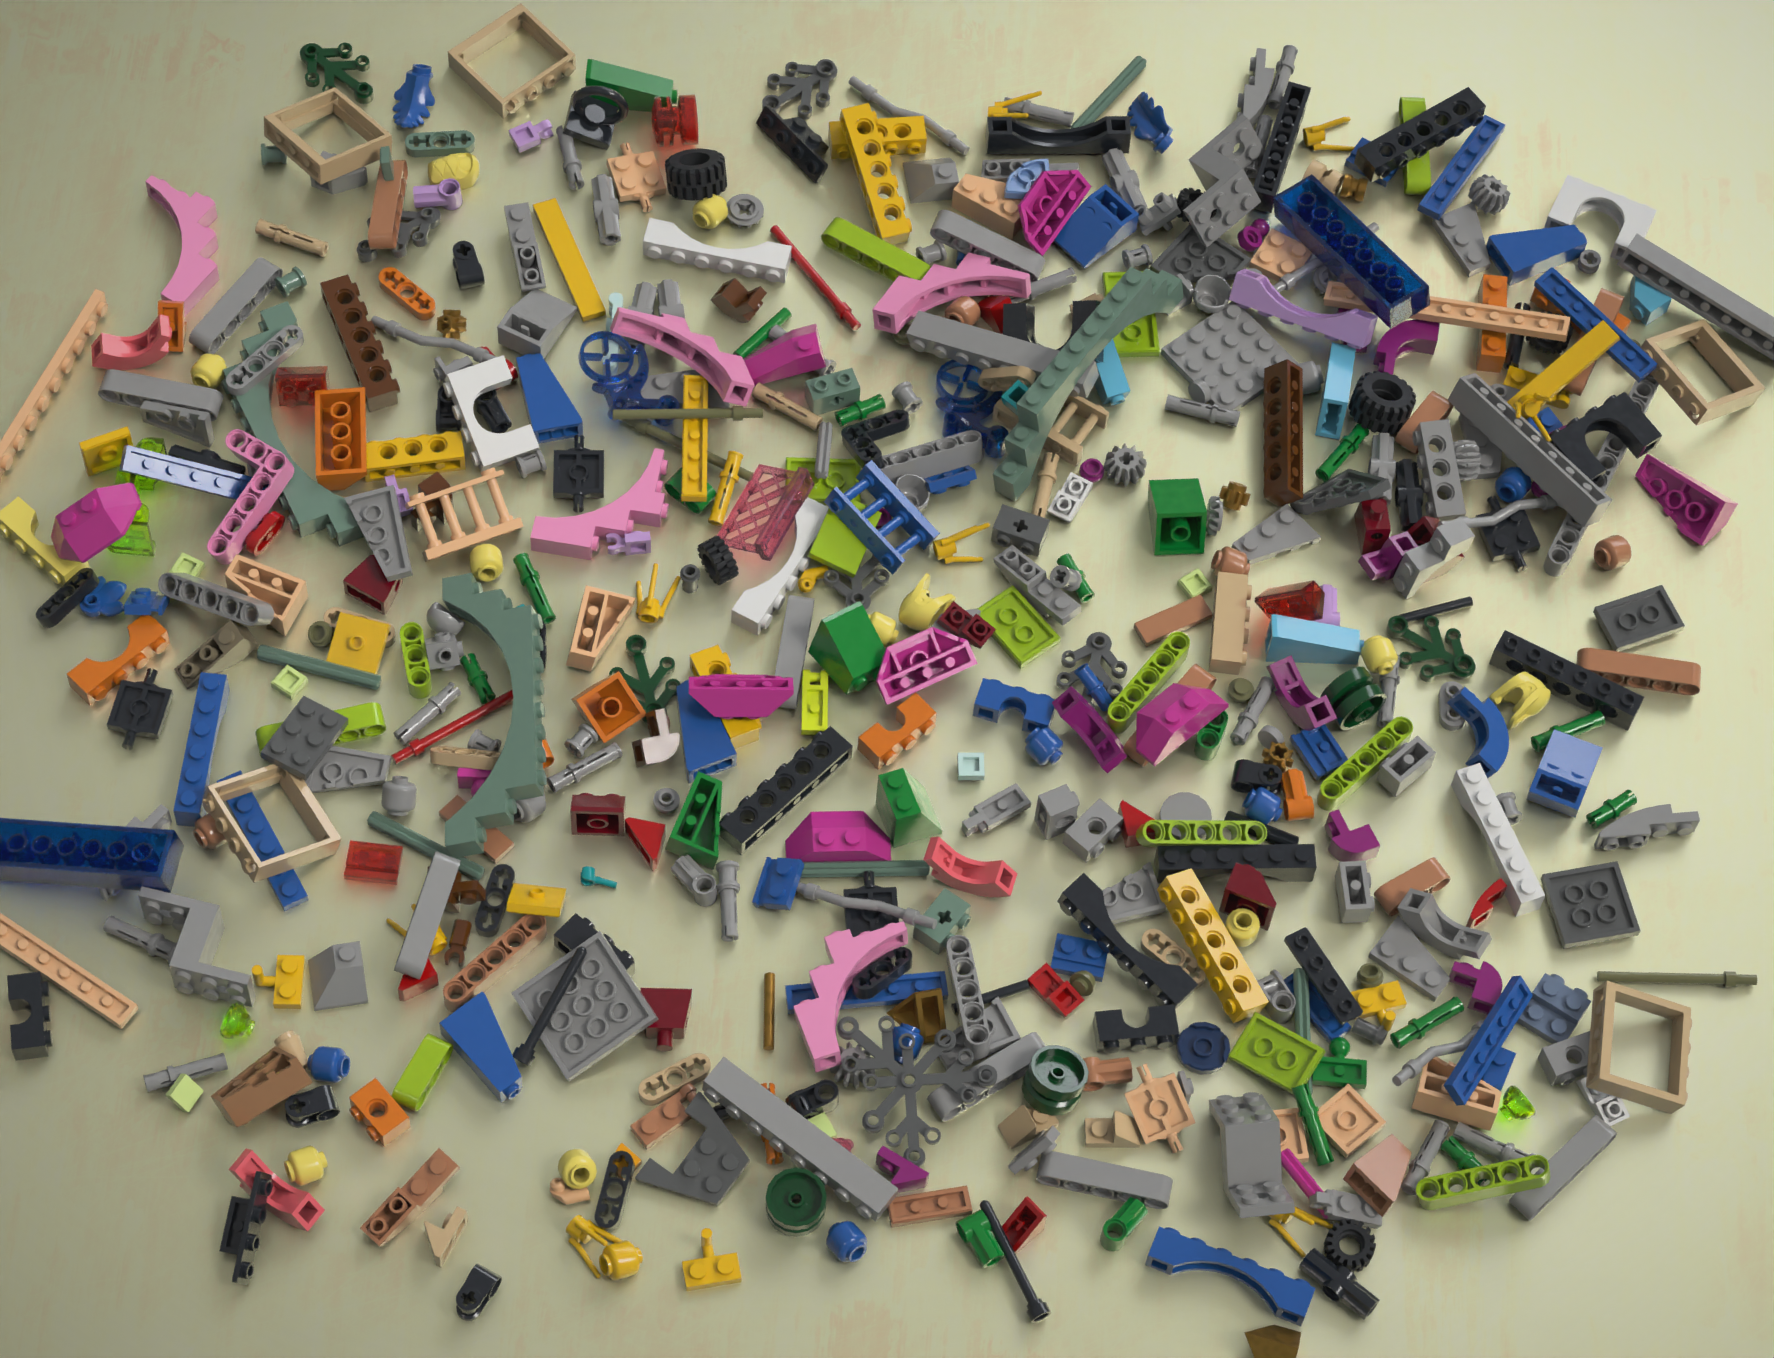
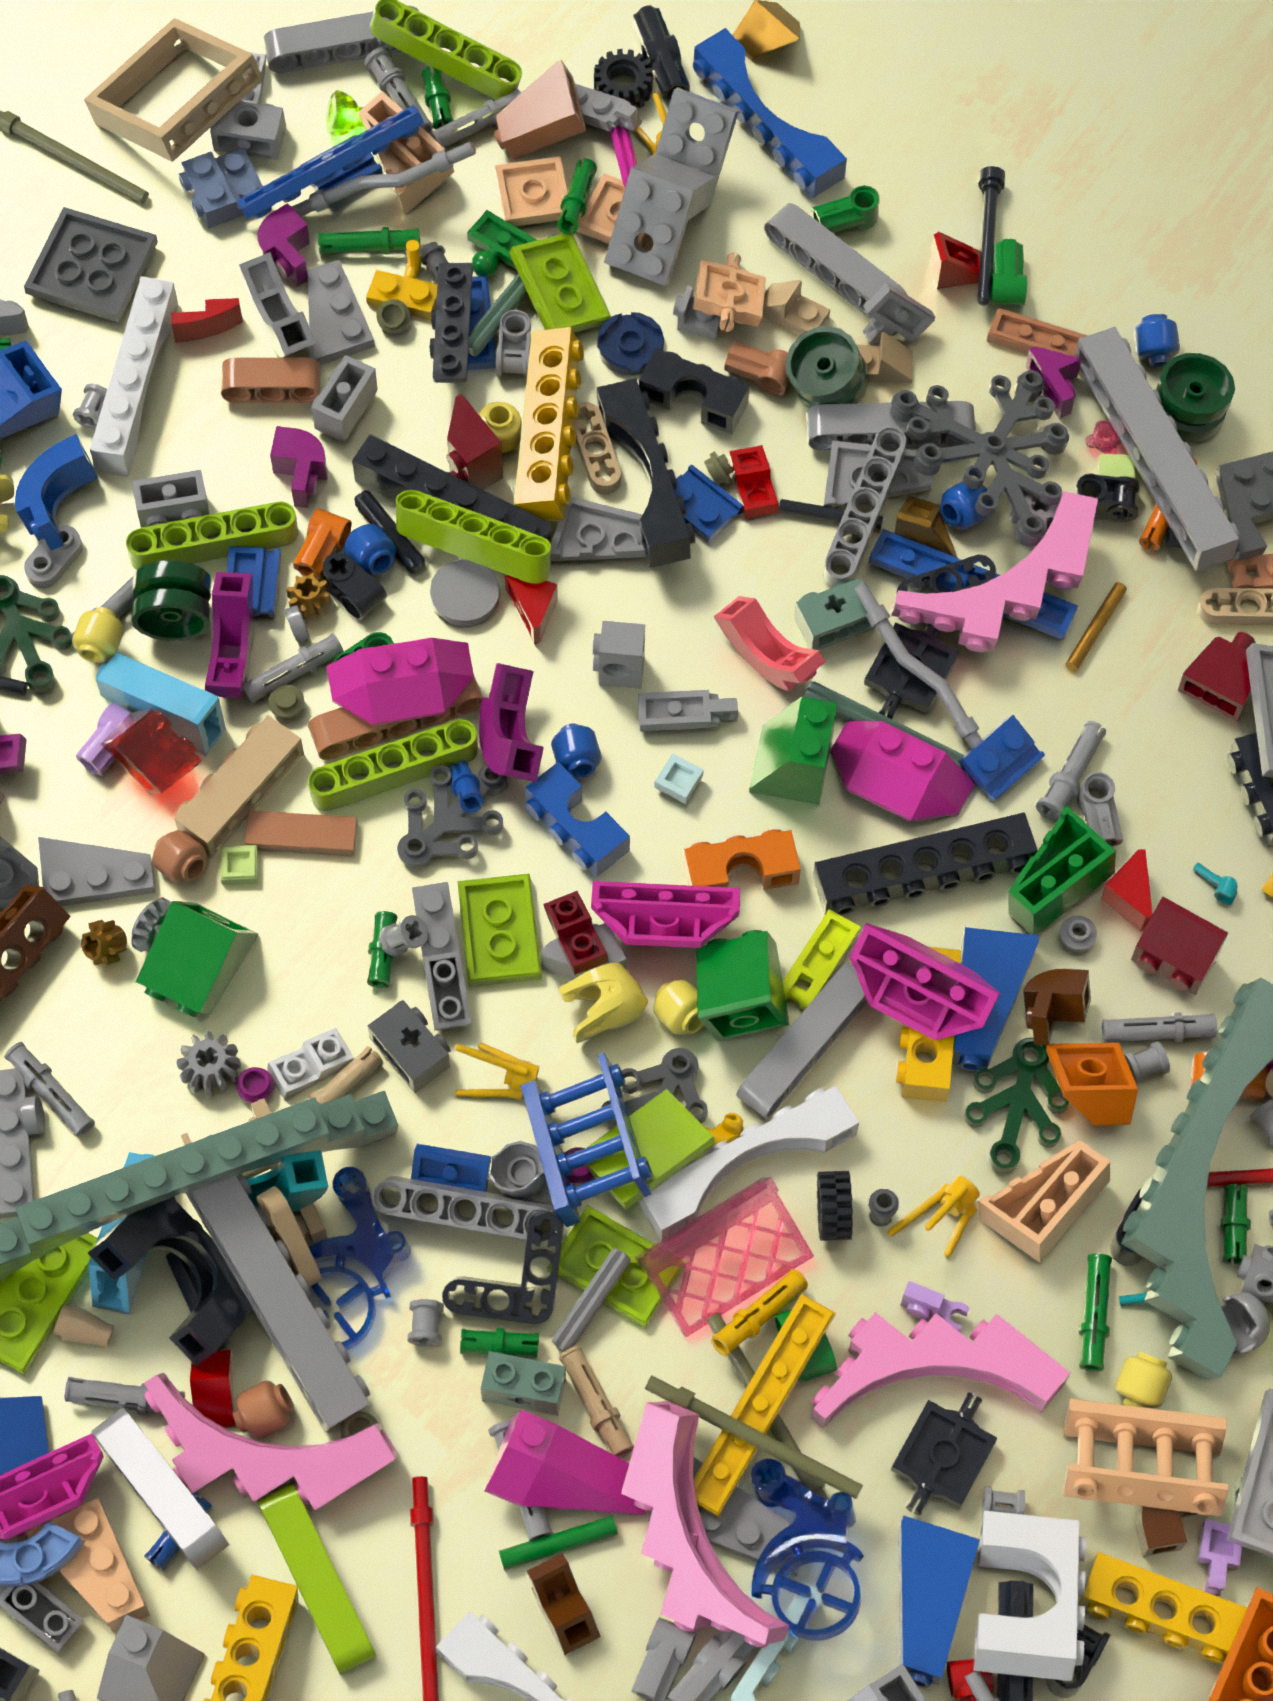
camera: 145 degrees left, 5 degrees up
light grey bush [916,240,947,264] -> none
light grey brick [1063,799,1123,863] -> none

